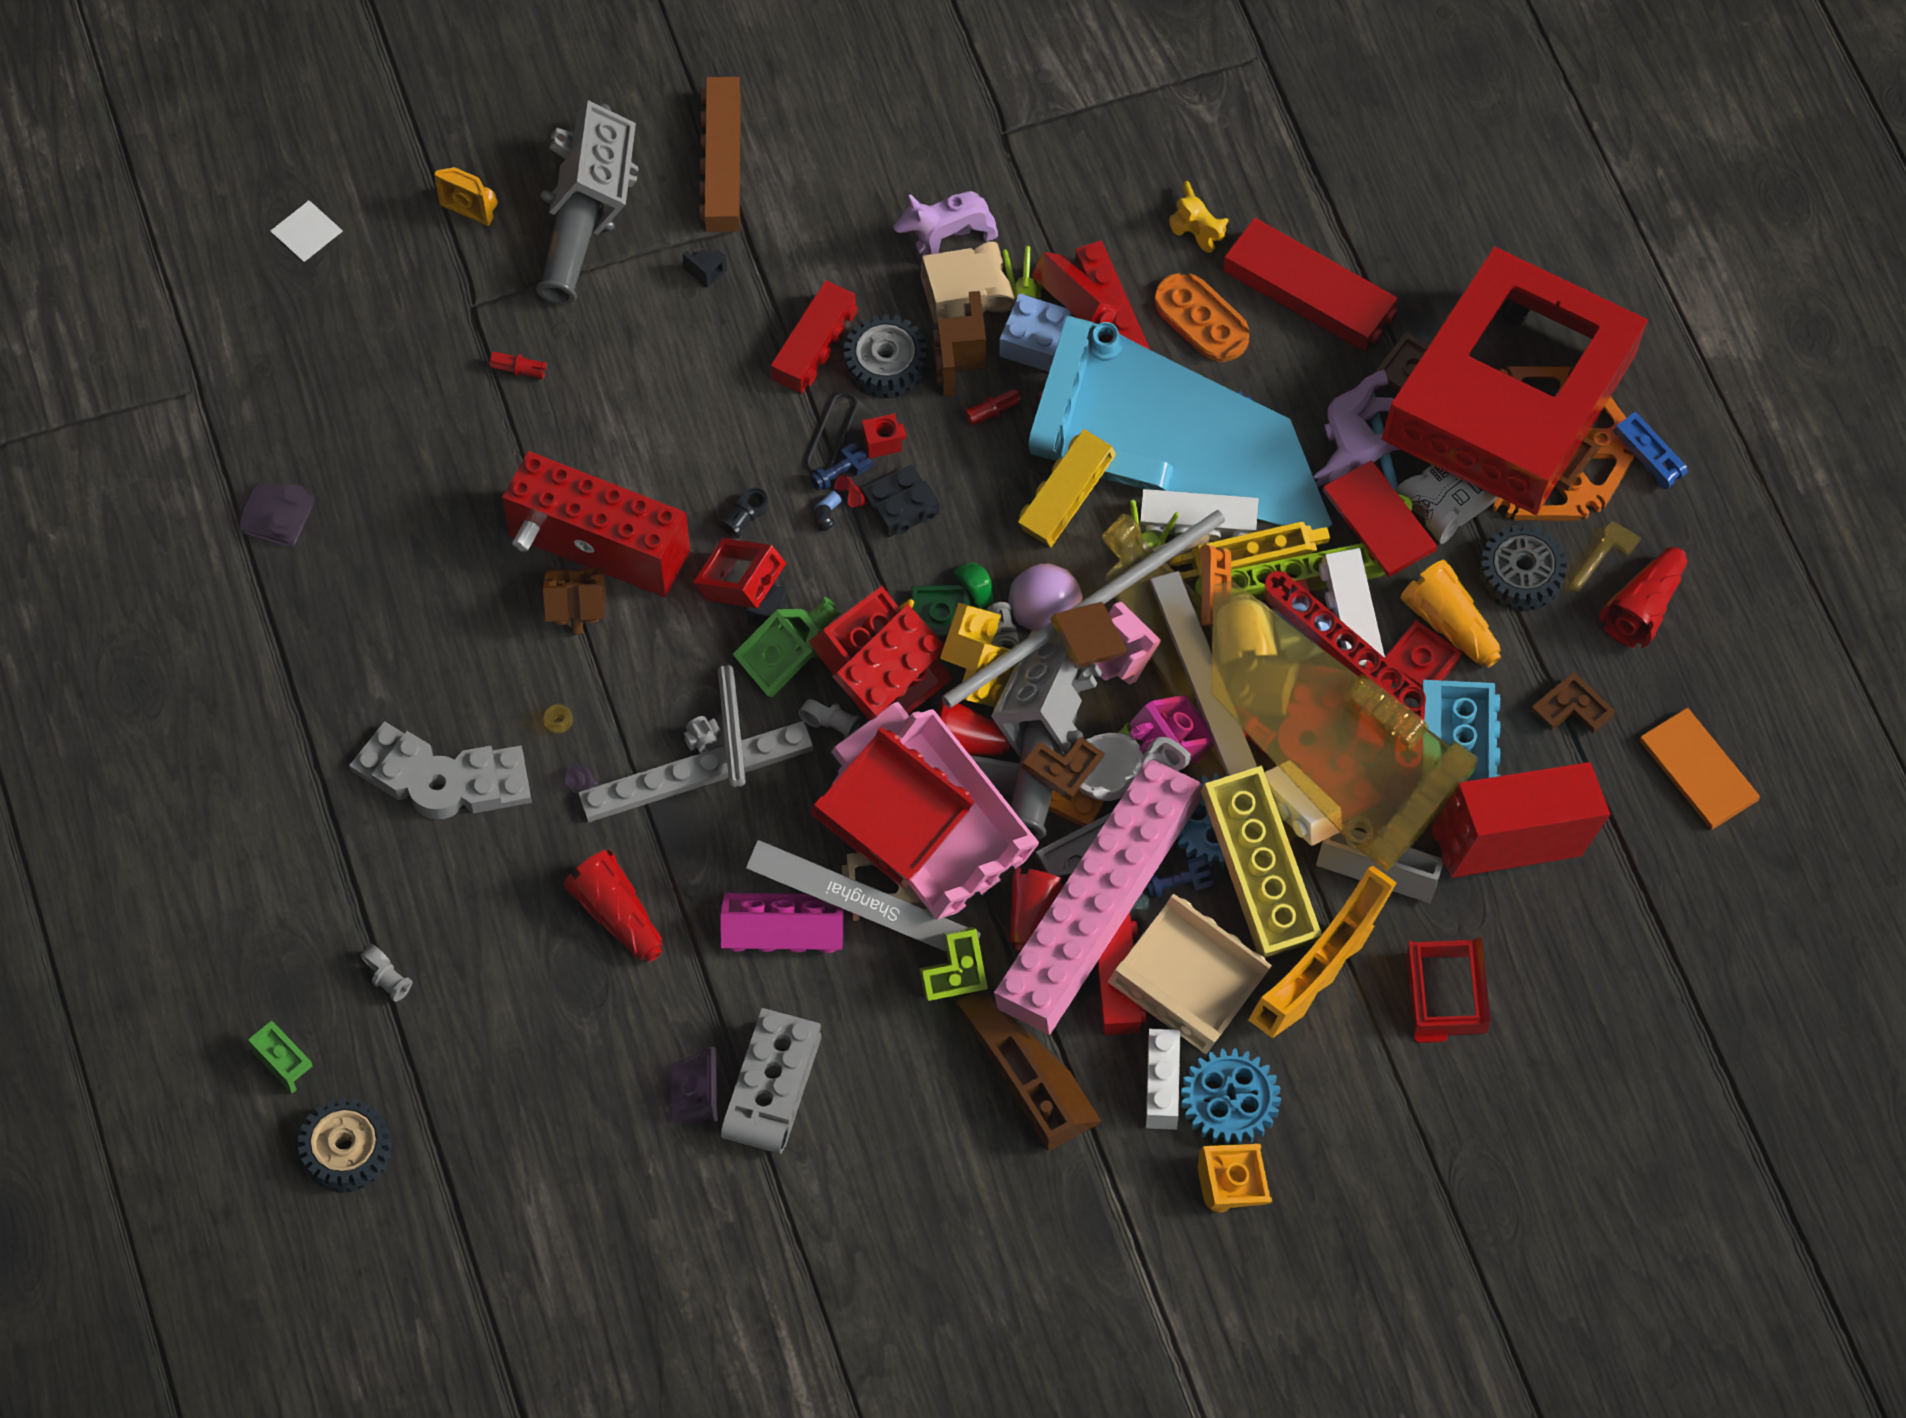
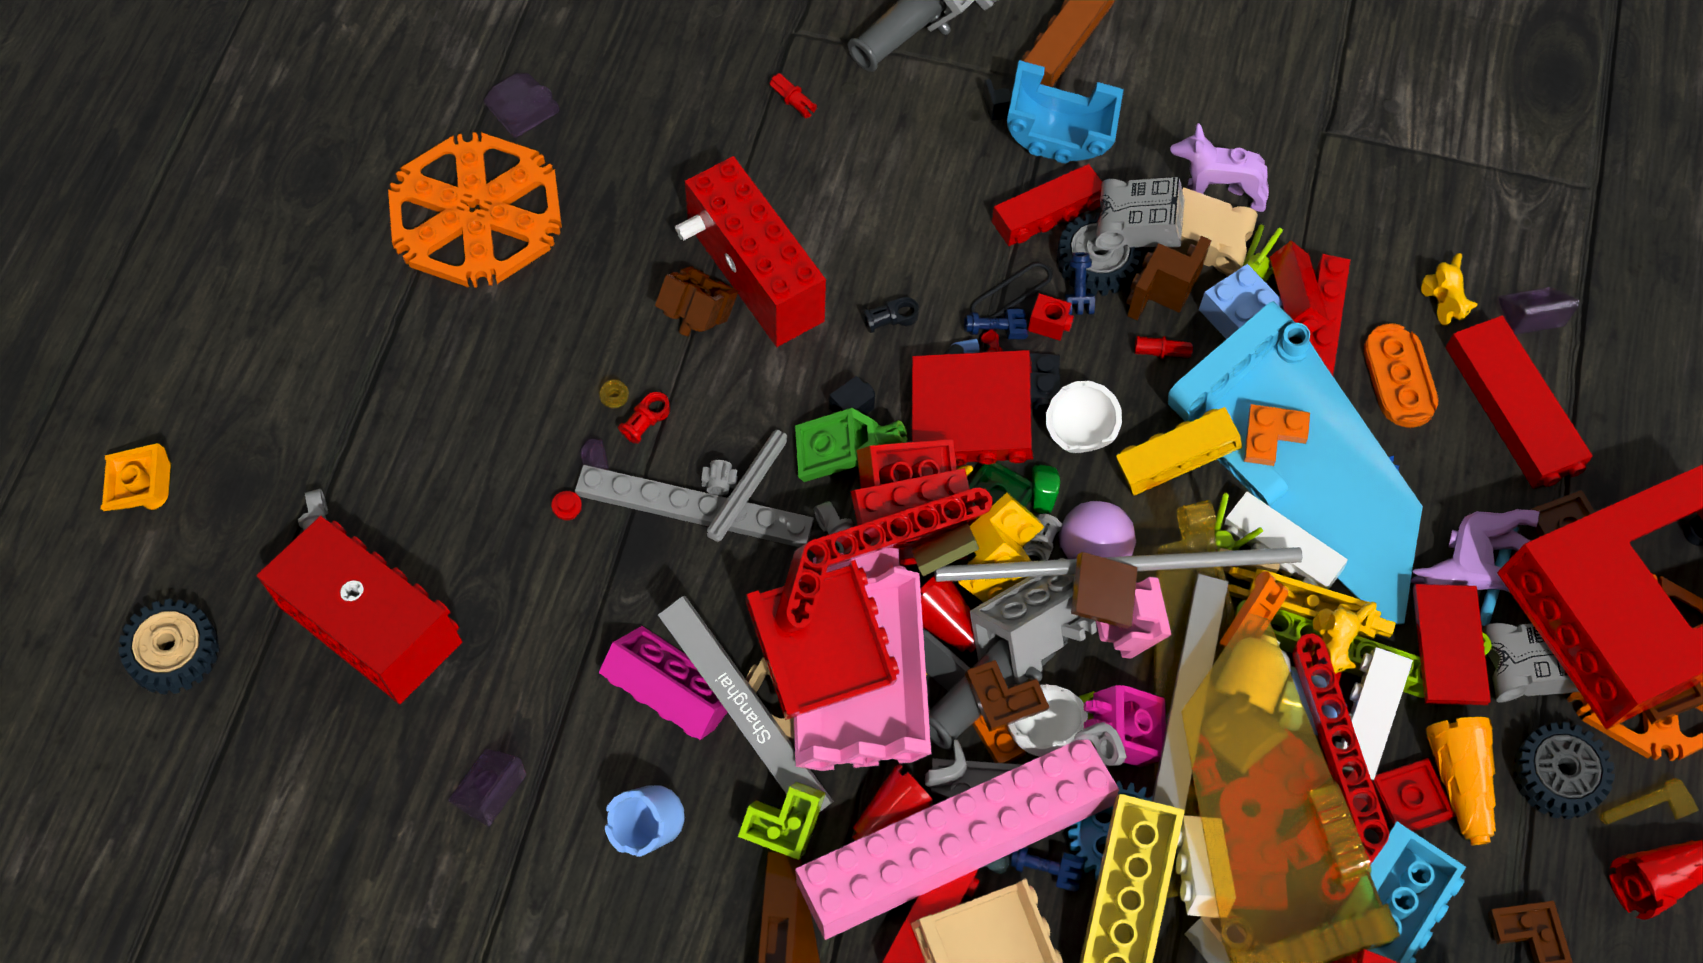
camera: 30 degrees right, 0 degrees up
bright green panel [248,1020,312,1094] -> none
light grey plate [349,721,532,819] -> none
red cone [563,849,663,963] -> none
red window [693,538,786,608] -> none
light grey hinge [721,1008,822,1154] -> none
none -> light orange slope [101,443,171,511]
none -> red piece [256,515,462,705]
none -> orange plate [388,132,562,288]
none -> red plate [551,491,582,520]
none -> light blue cylinder [605,785,685,857]
none -> red connector [618,392,670,444]
none -> red beam [776,487,993,633]
none -> red panel [912,350,1033,466]
none -> olive slope [912,522,979,576]
none -> light grey hair [925,739,967,788]
none -> dark azure cylinder [1007,60,1124,163]
none -> white cylinder [1046,381,1122,453]
none -> dark blue hinge [1065,252,1095,315]
none -> light grey piece [1095,177,1185,251]
none -> orange plate [1244,404,1310,466]
none -> yellow animal [1311,602,1377,673]
none -> clear purple slope [1499,287,1579,335]

